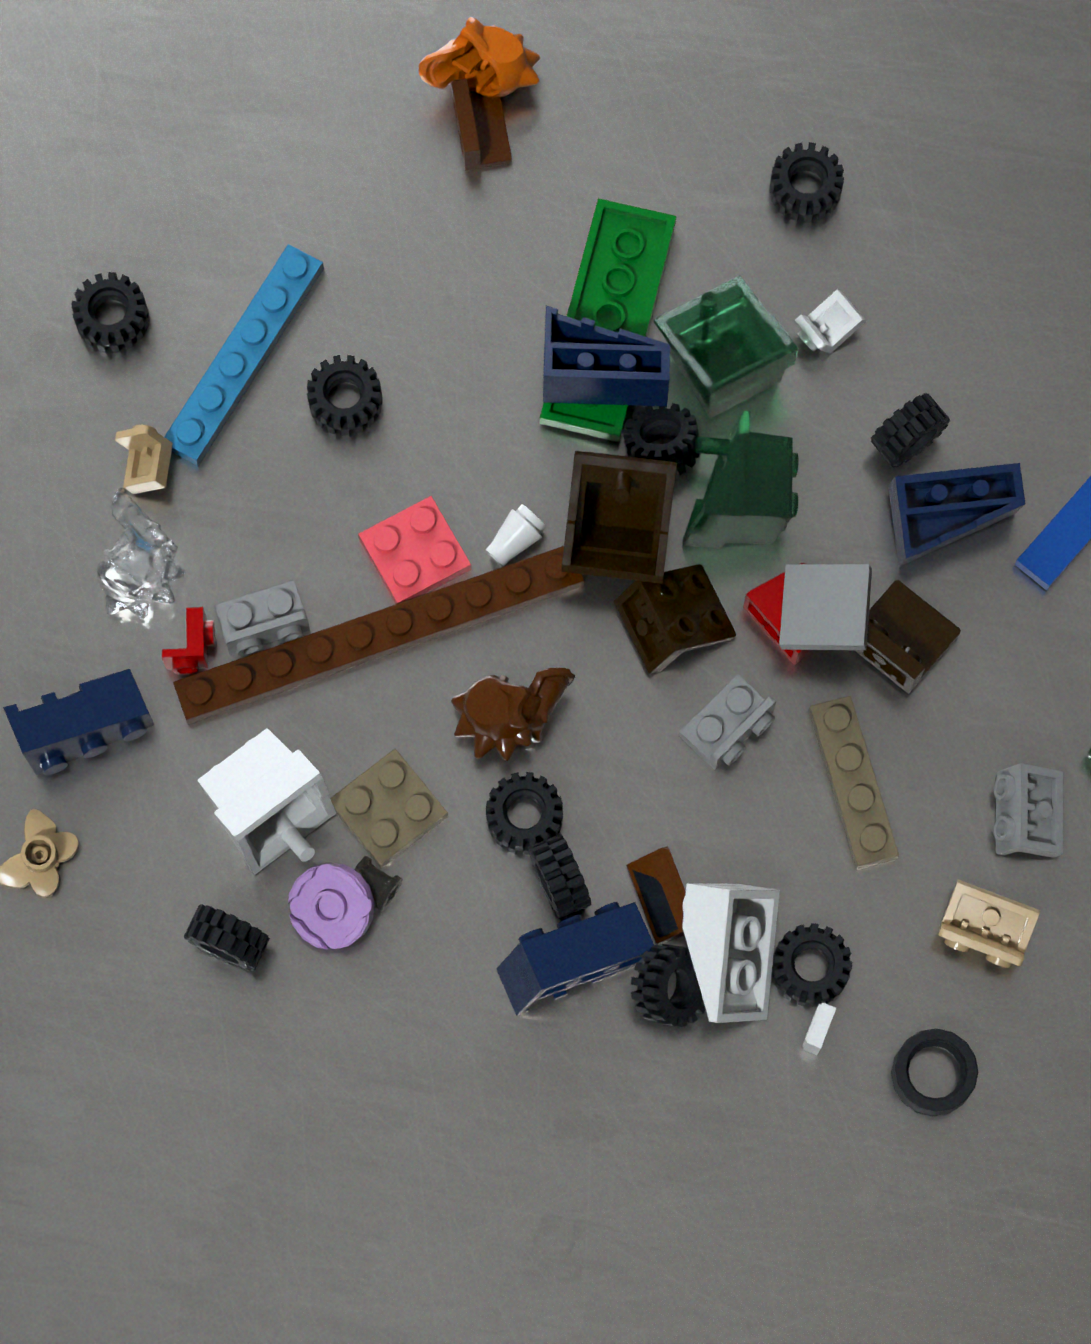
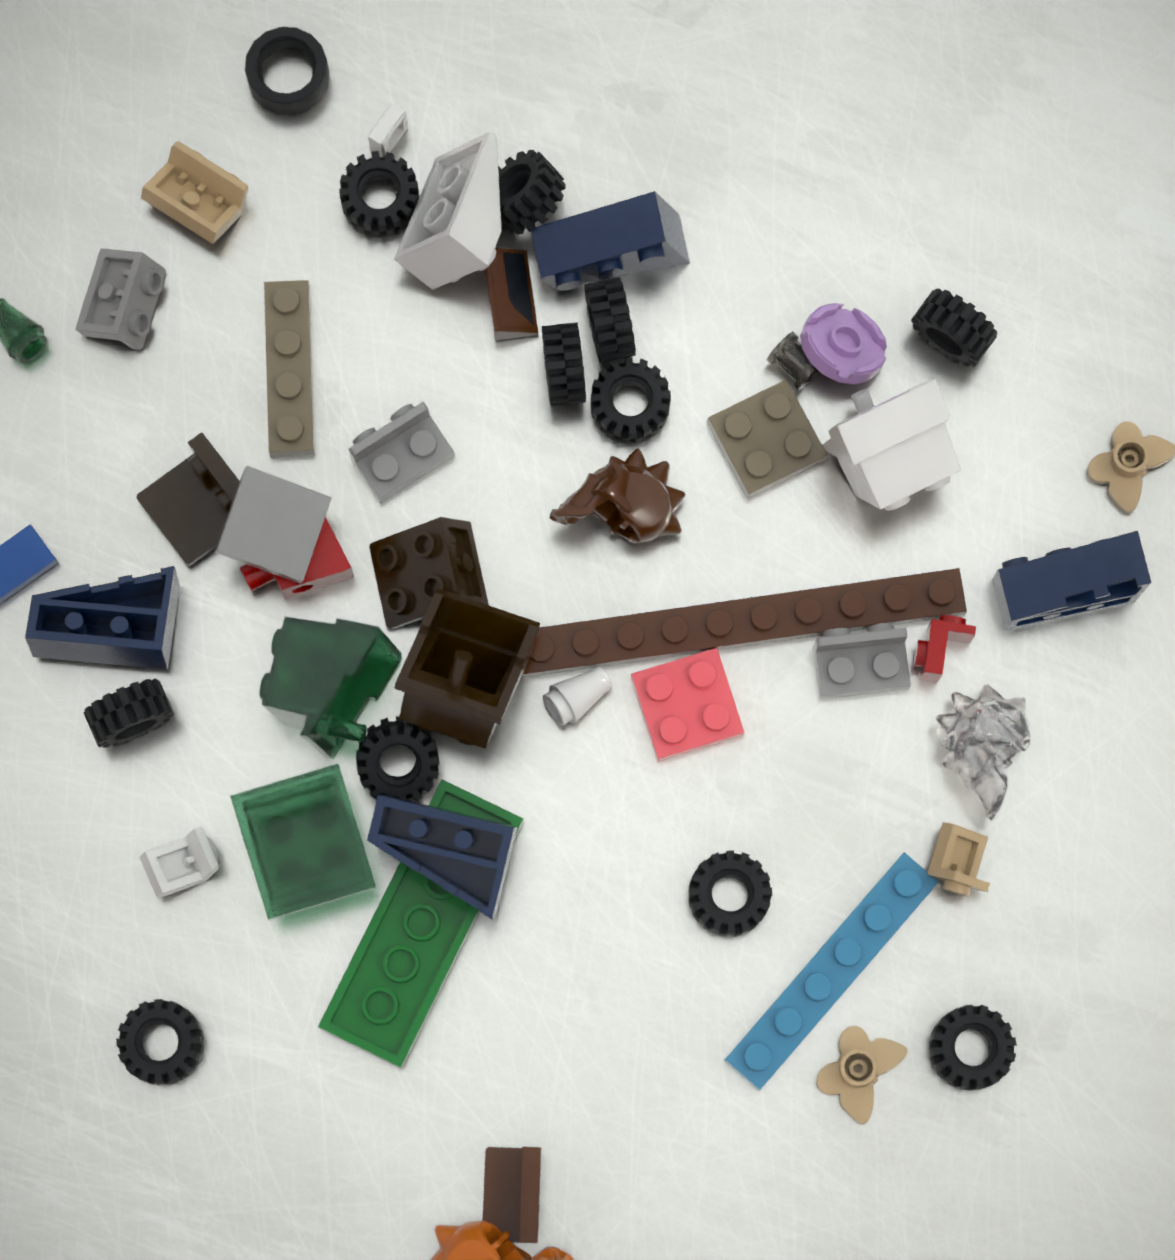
camera: 170 degrees left, 5 degrees up
none -> black tyre [542,322,586,406]
none -> tan animal [816,1026,908,1125]

